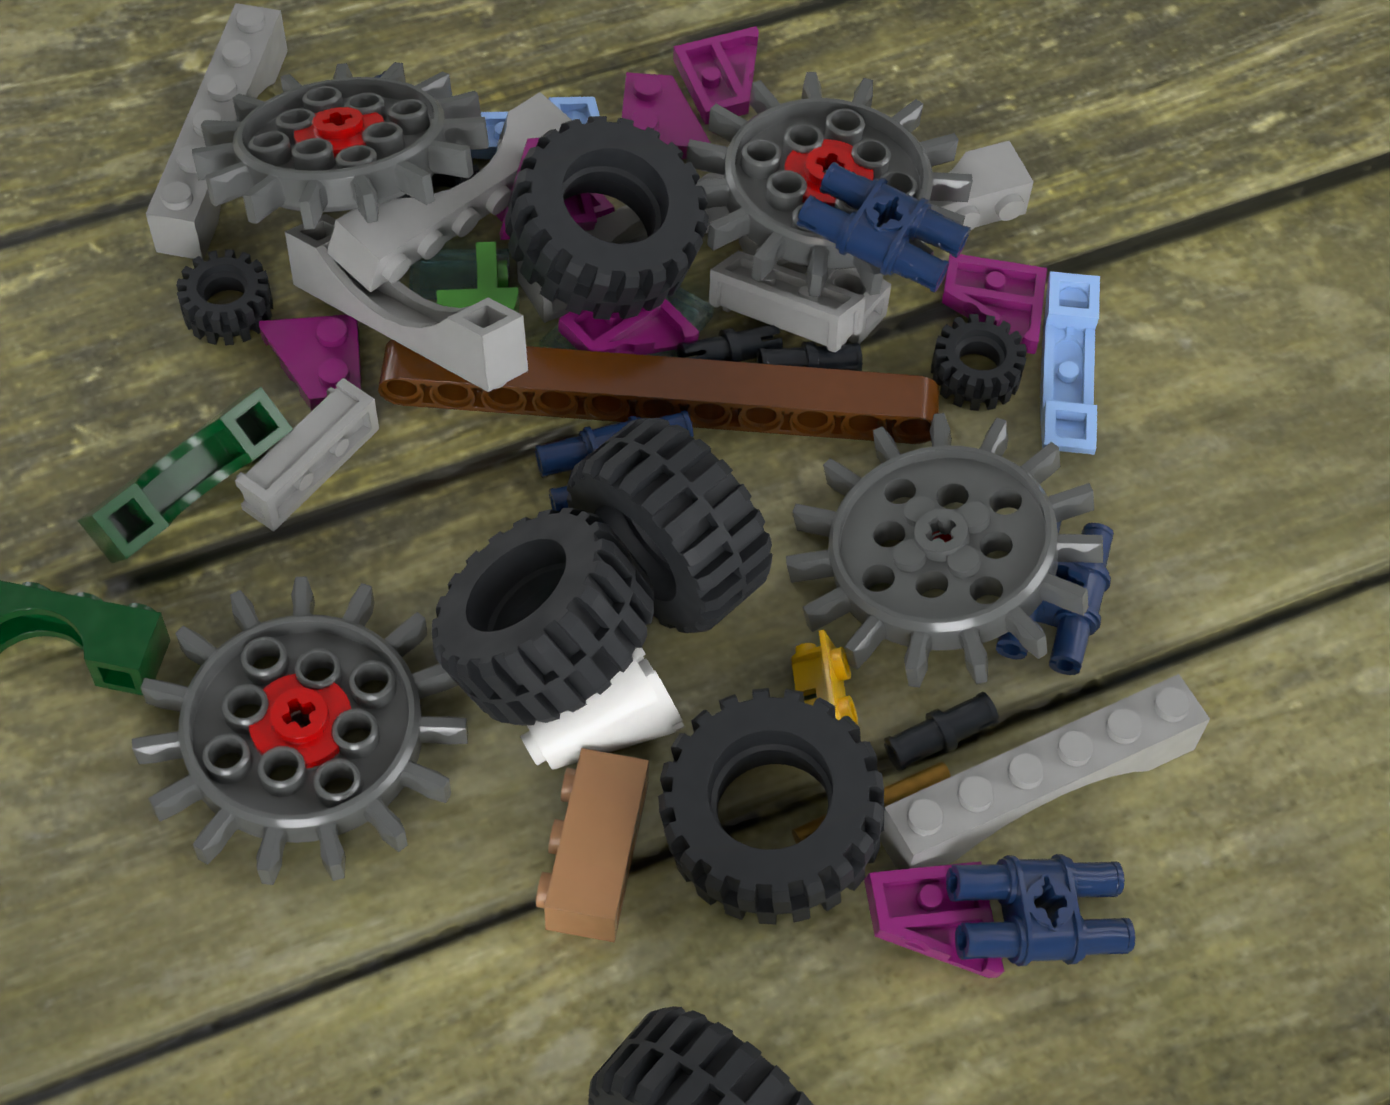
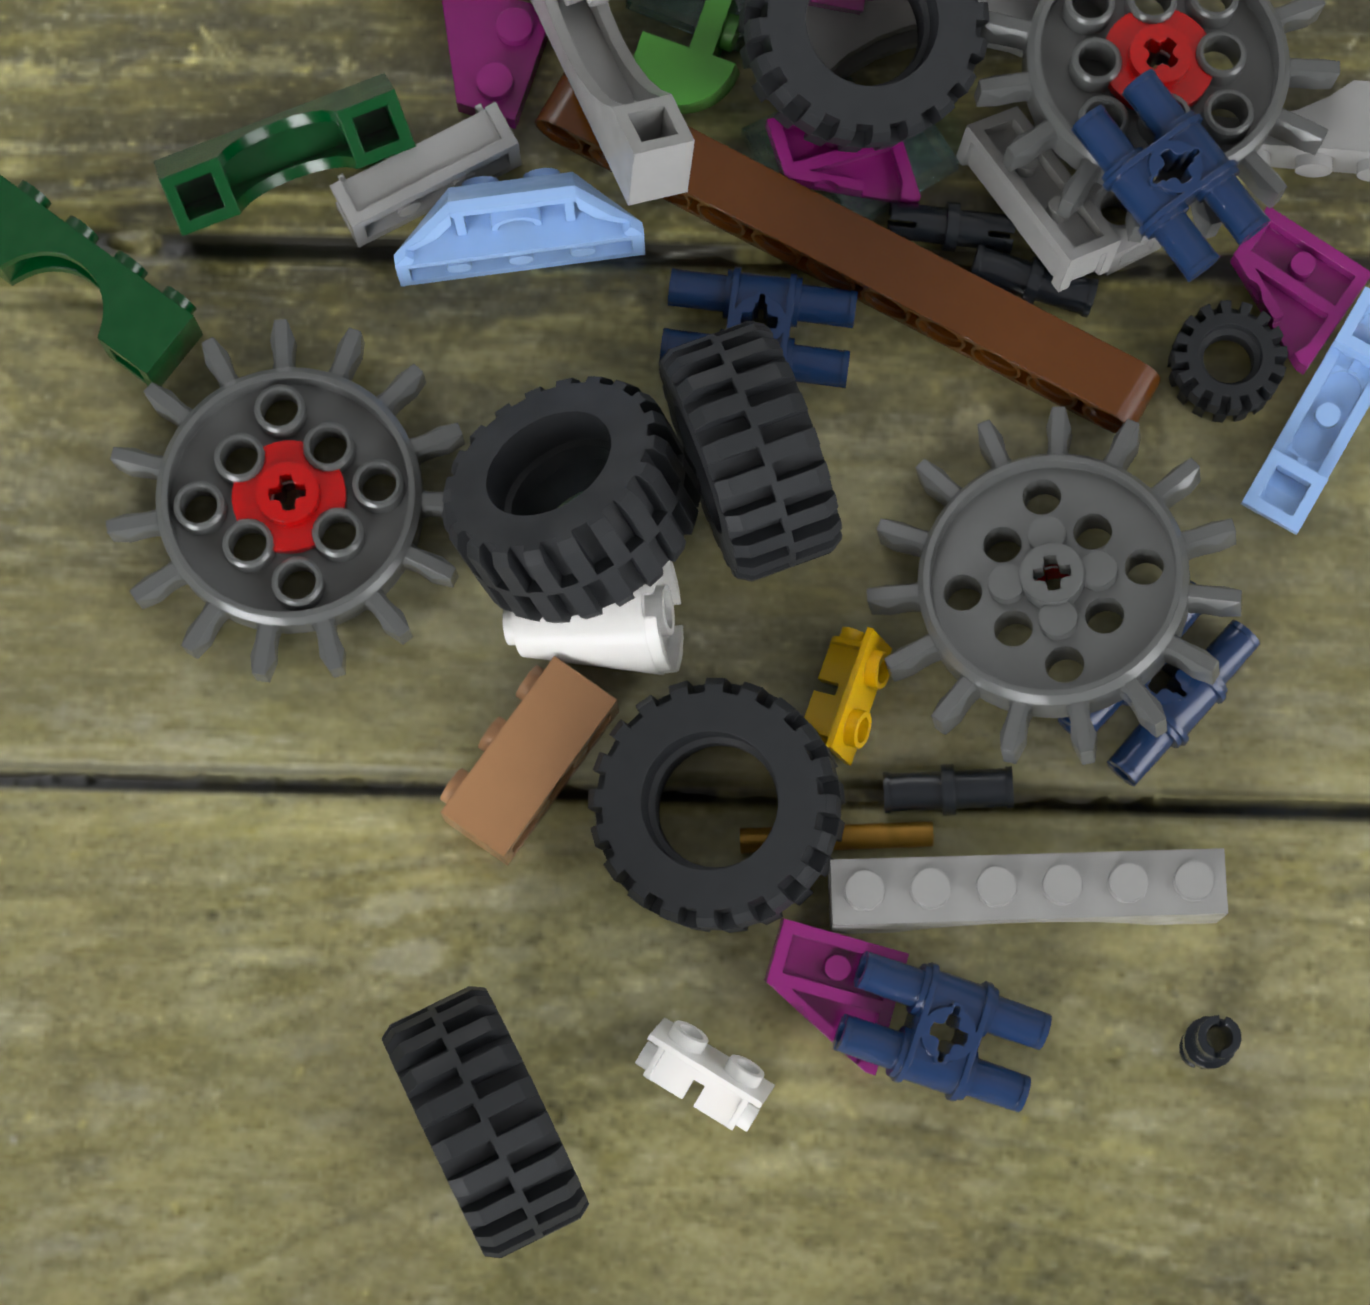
camera: 30 degrees right, 20 degrees up
none -> light blue wedge [394,168,645,286]
none -> white hinge [635,1017,775,1132]
none -> black pin [1179,1015,1242,1069]

